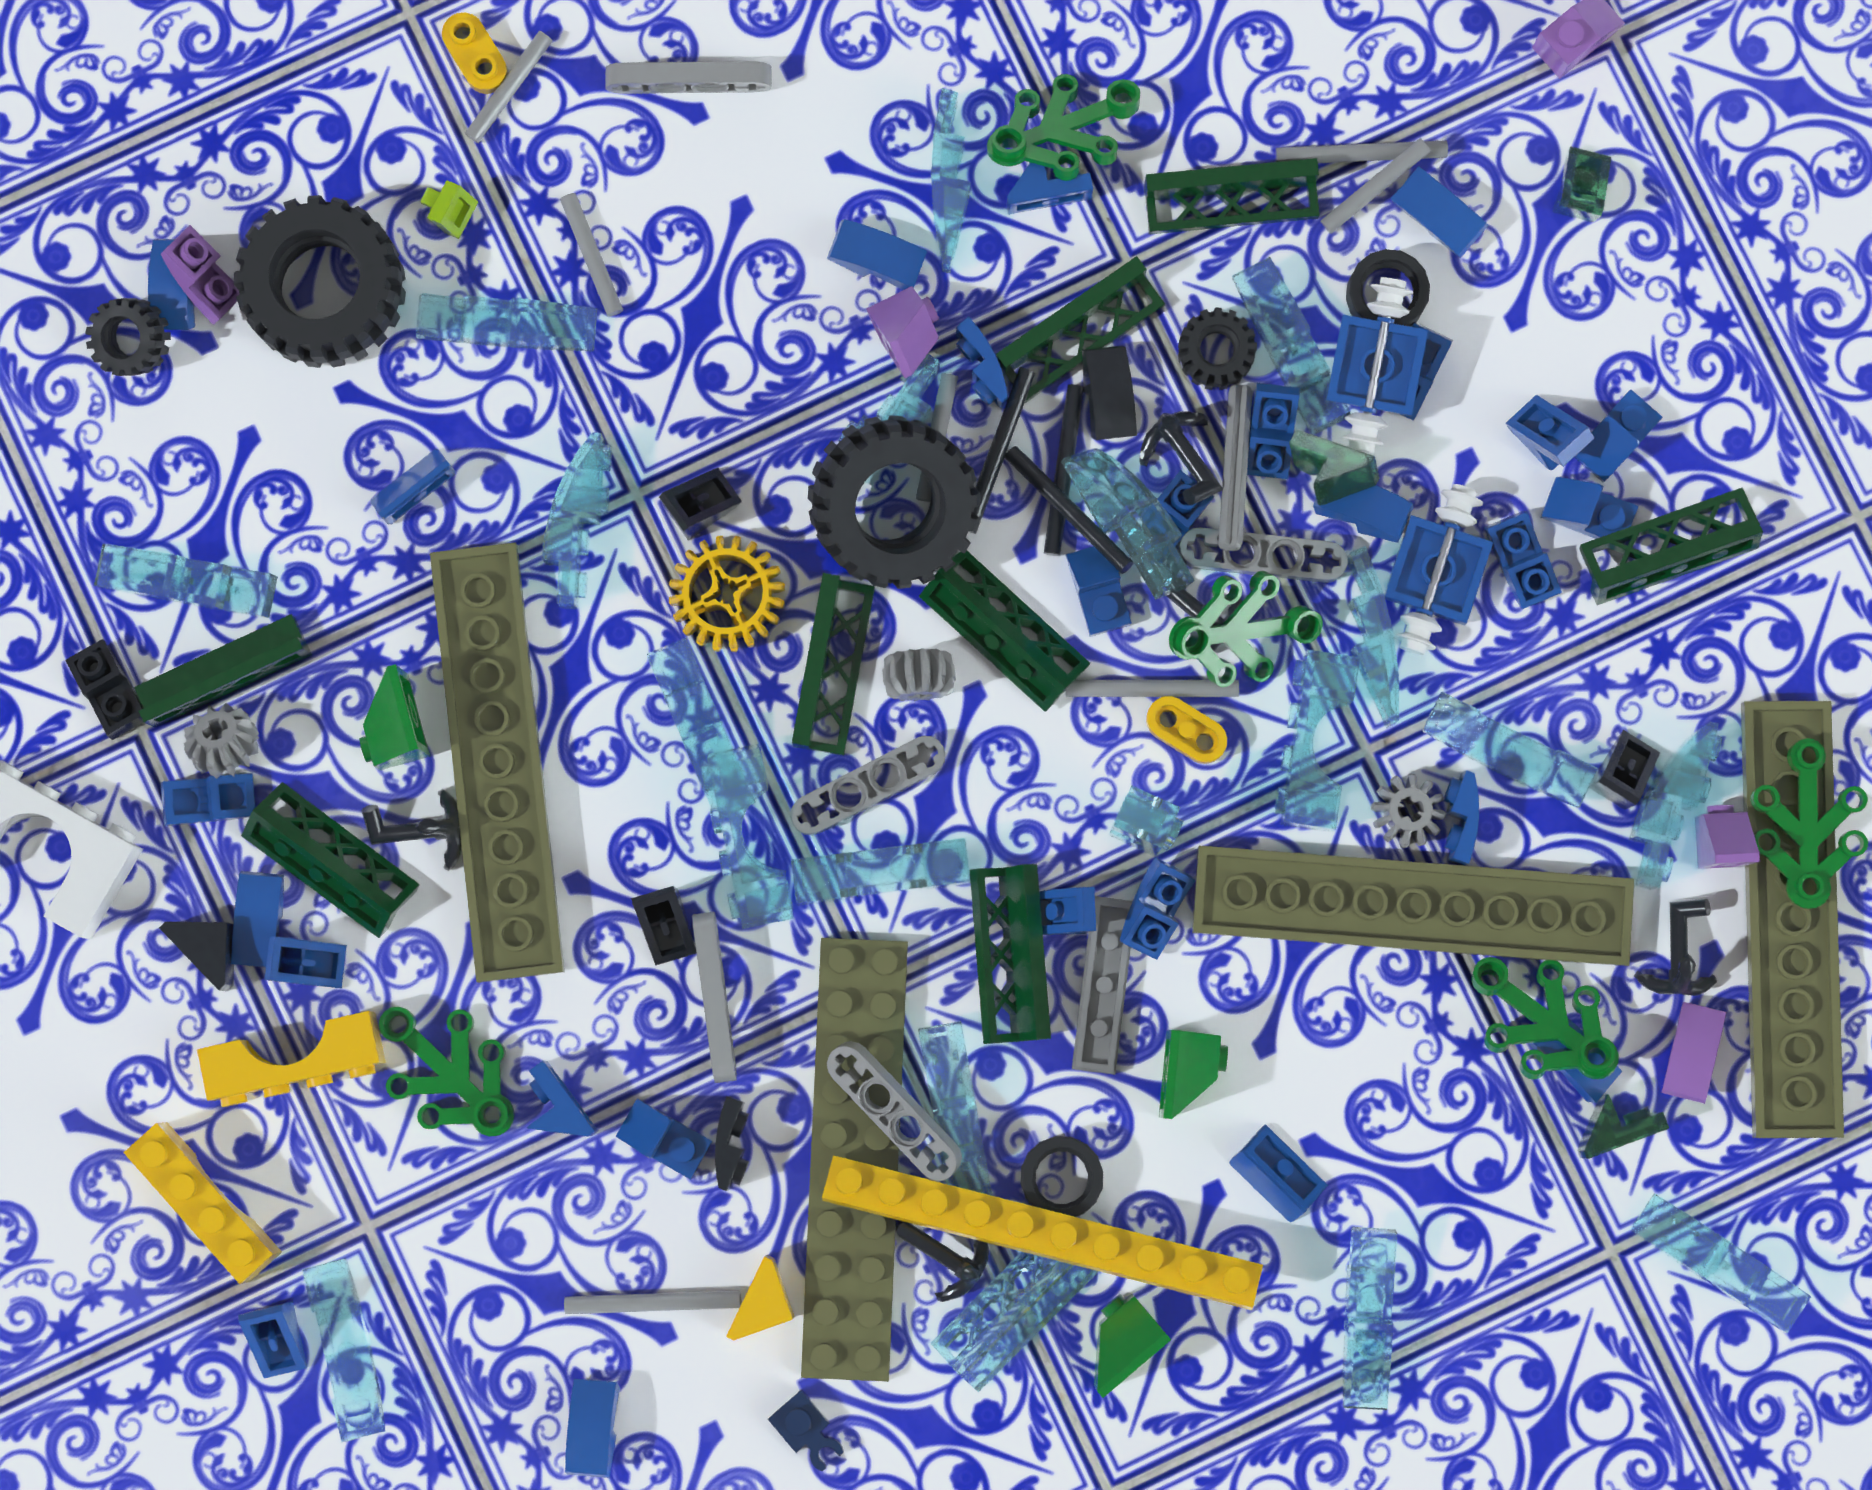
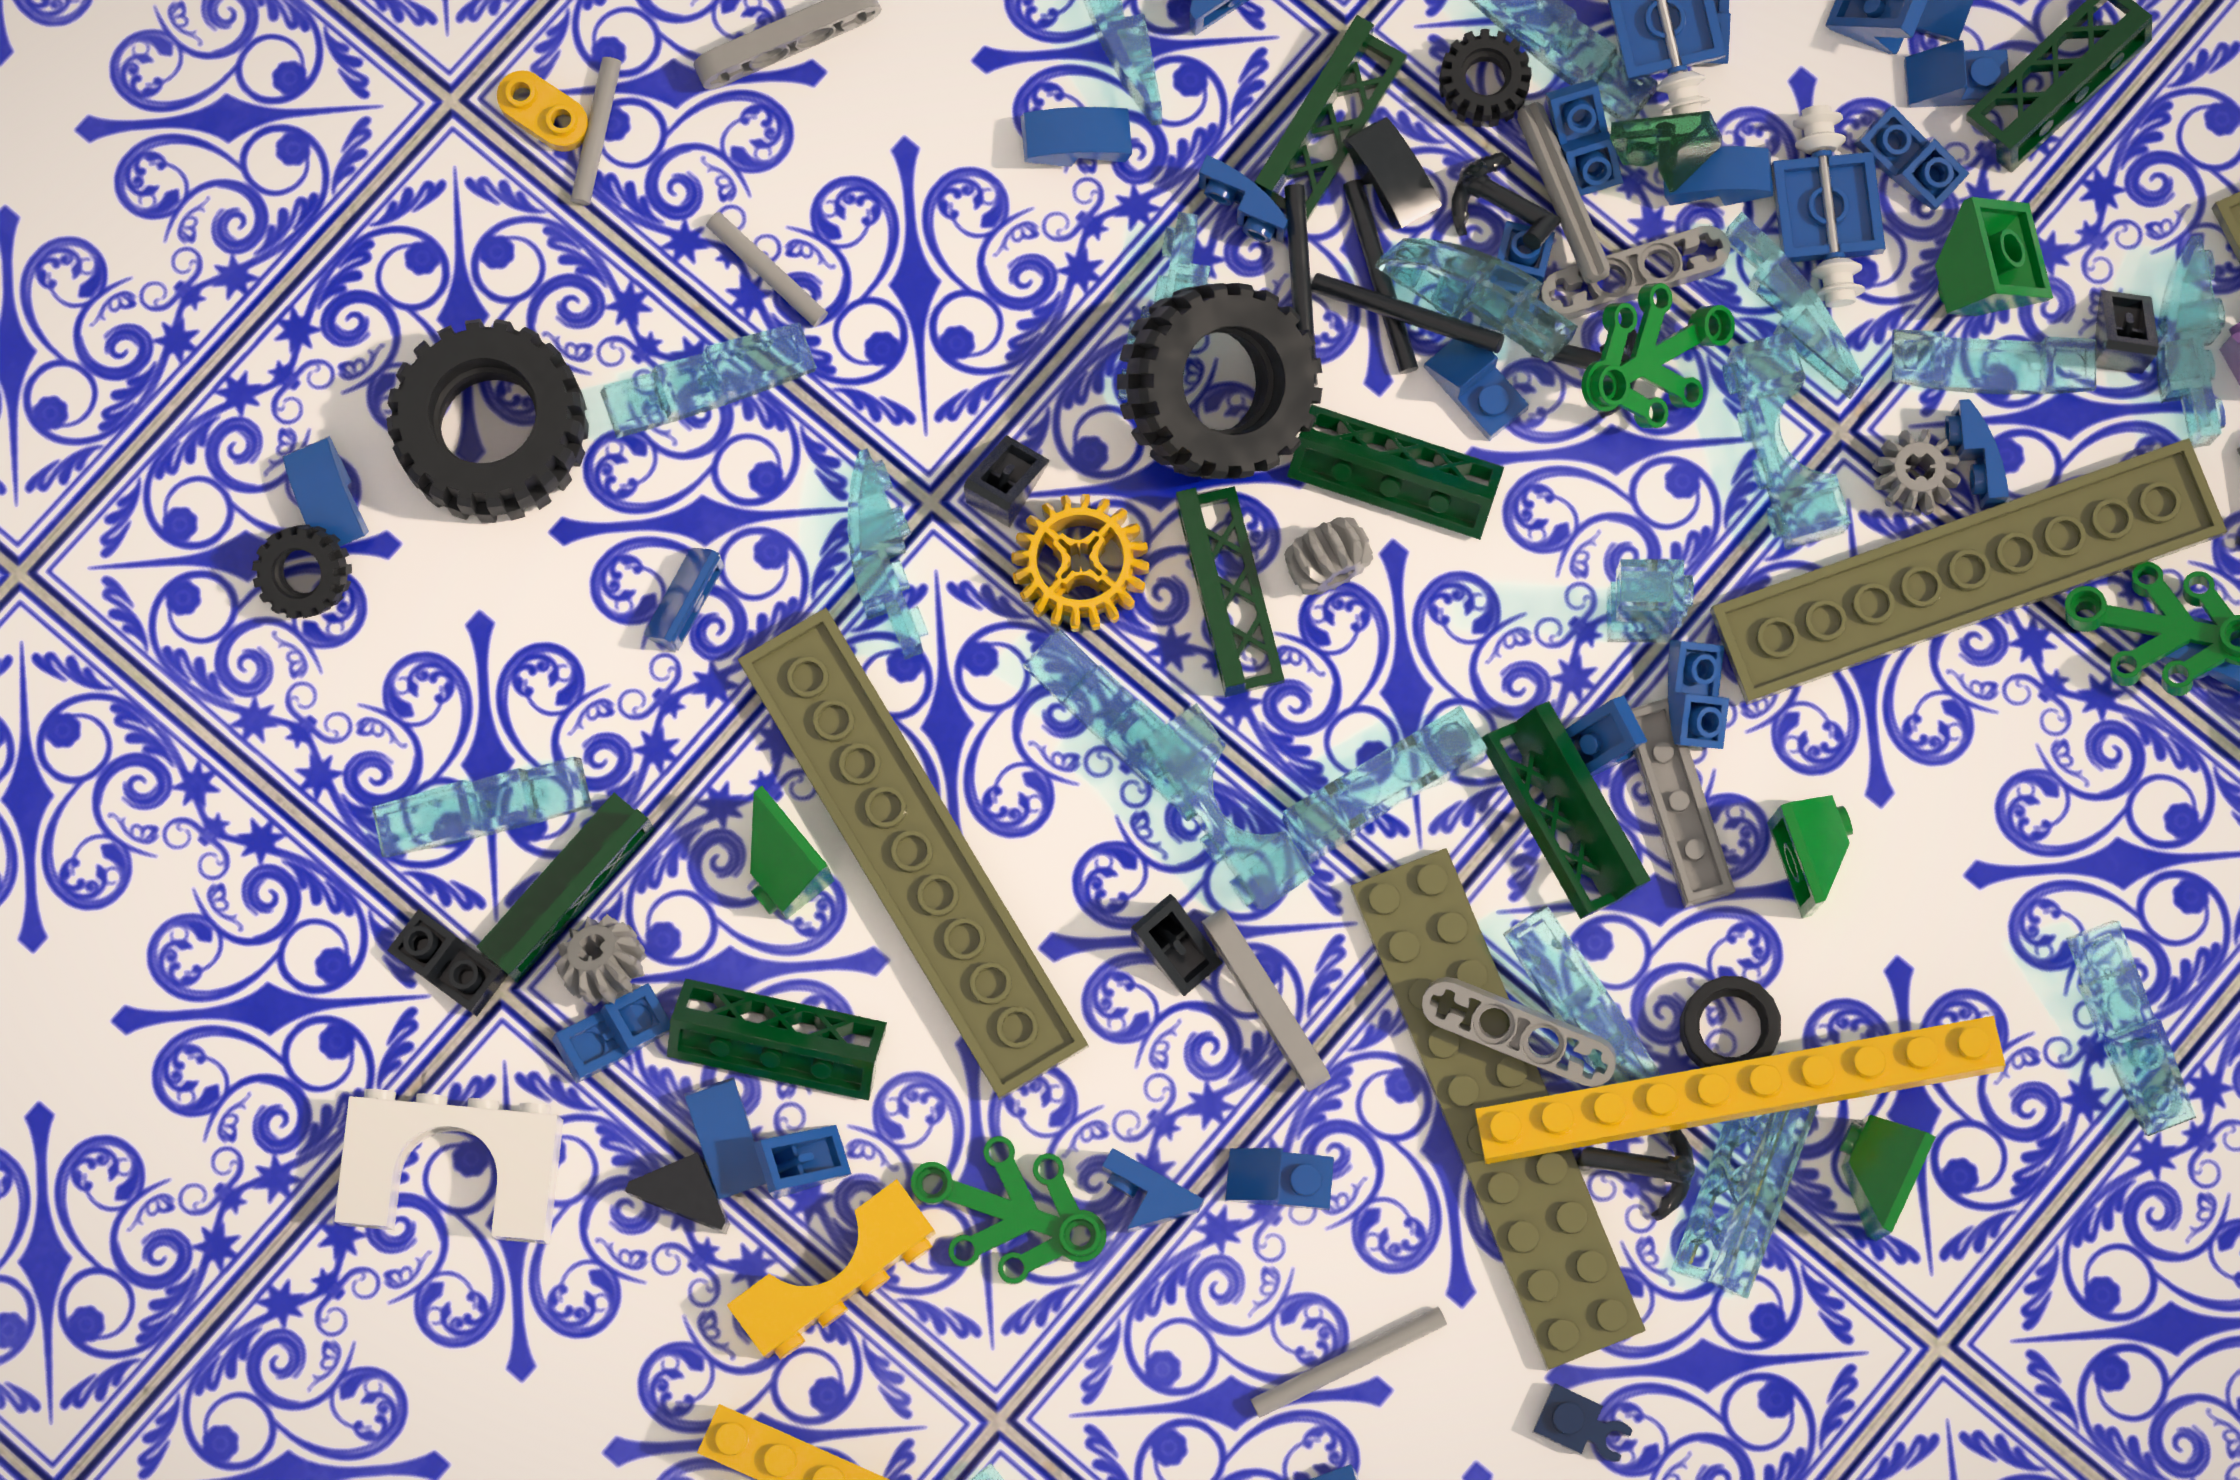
camera: 25 degrees left, 5 degrees down
medium lavender slope [161,225,239,325] -> none
black piece [361,788,462,871] -> none
lime tile [420,180,478,239] -> none
black slope [715,1096,749,1191] -> none
yellow slope [726,1254,795,1341] -> none
light grey beam [790,736,945,835] -> none
medium lavender slope [866,286,939,378] -> none
light grey bar [915,373,958,502] -> none
light grey bar [1065,680,1239,697] -> none
yellow plate [1146,696,1227,764] -> none
blue slope [1229,1124,1328,1222] -> none
none -> green slope [1935,197,2053,316]

